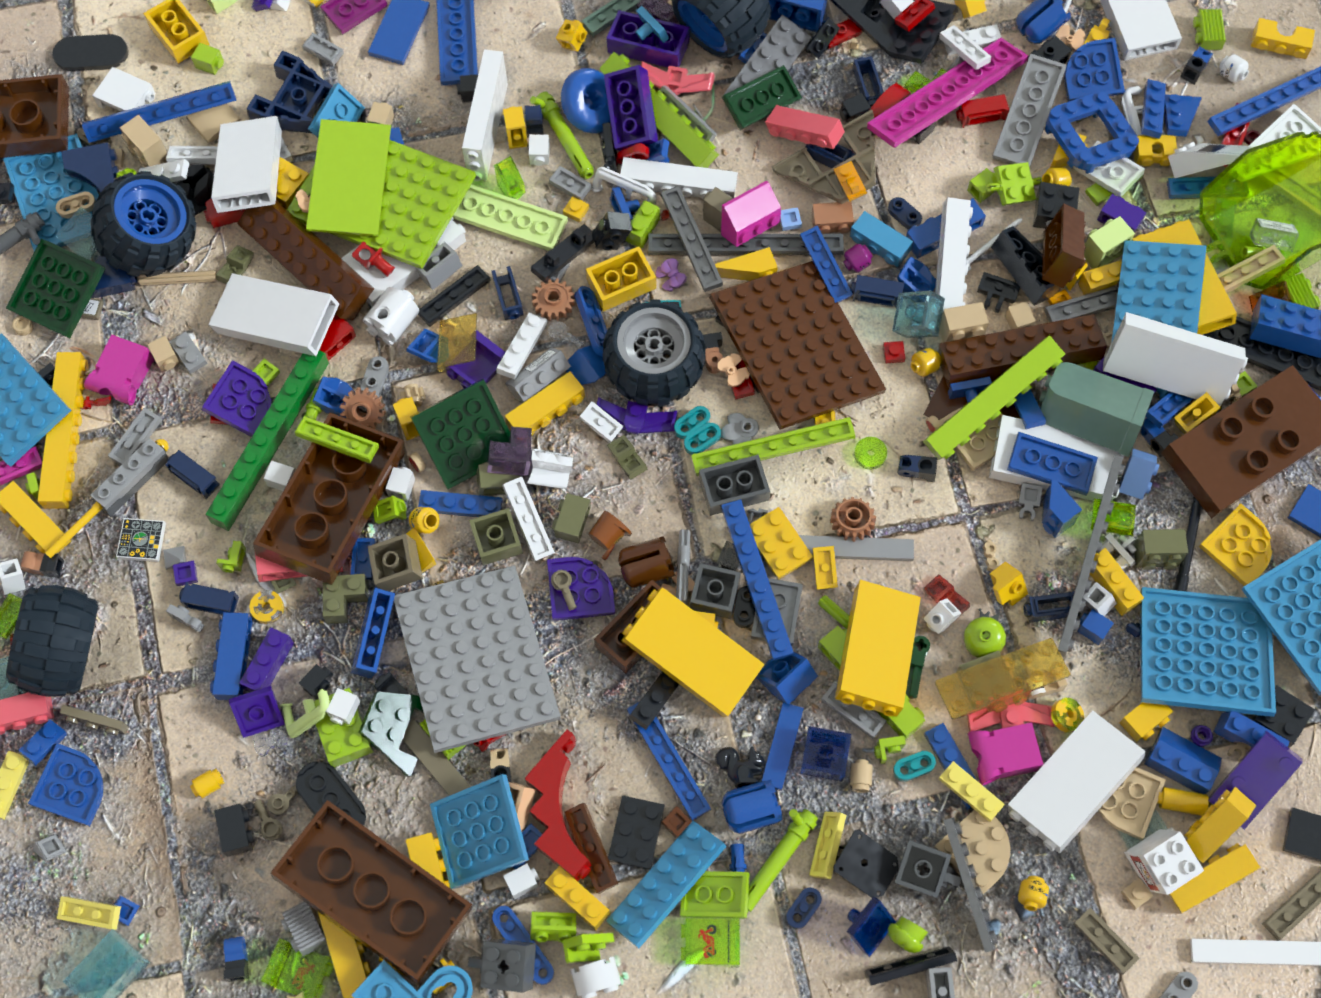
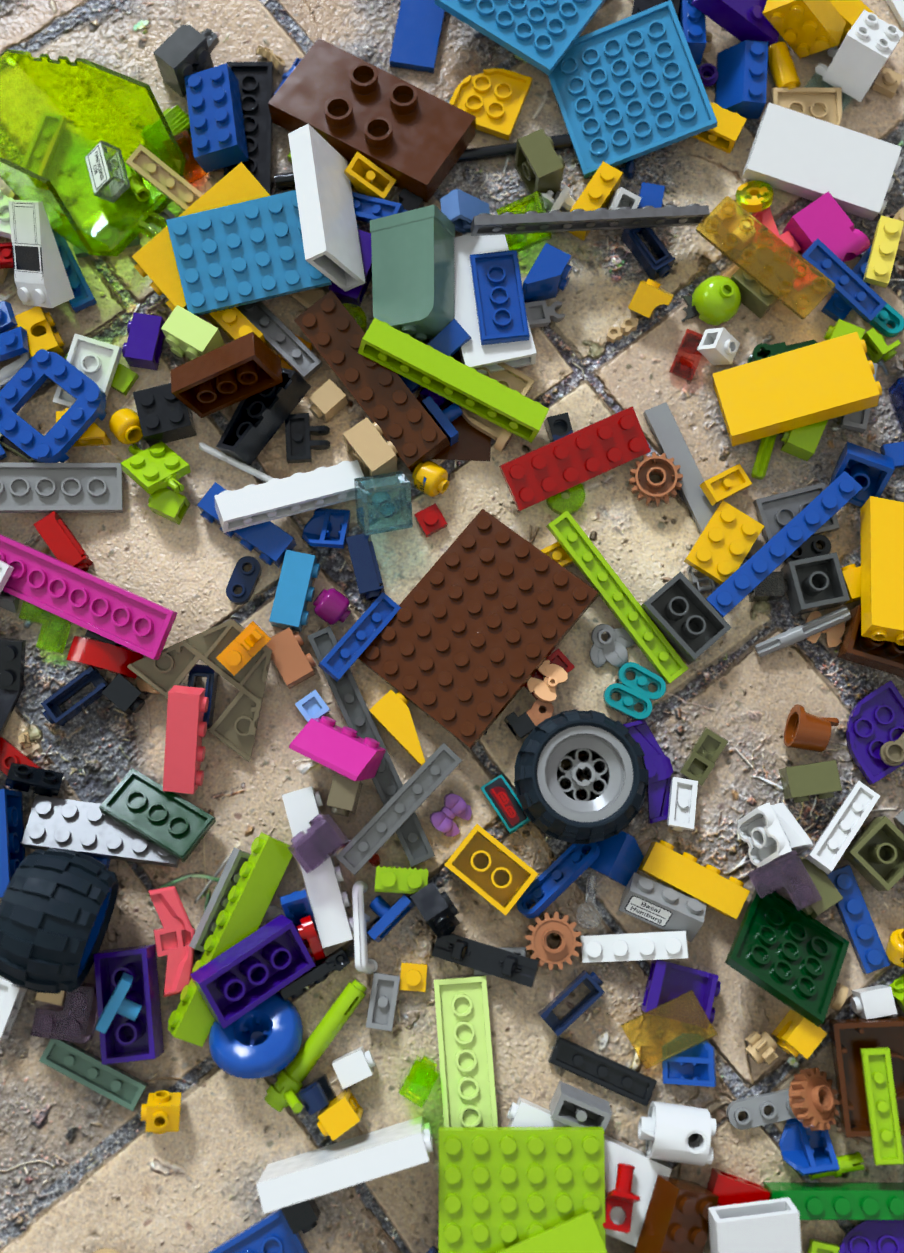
camera: 120 degrees left, 10 degrees up
reddish brown cylinder [618,536,676,588] -> none
none -> clear purple brick [288,813,351,873]
none -> red plate [499,406,651,511]
none -> blue plate [799,238,887,323]

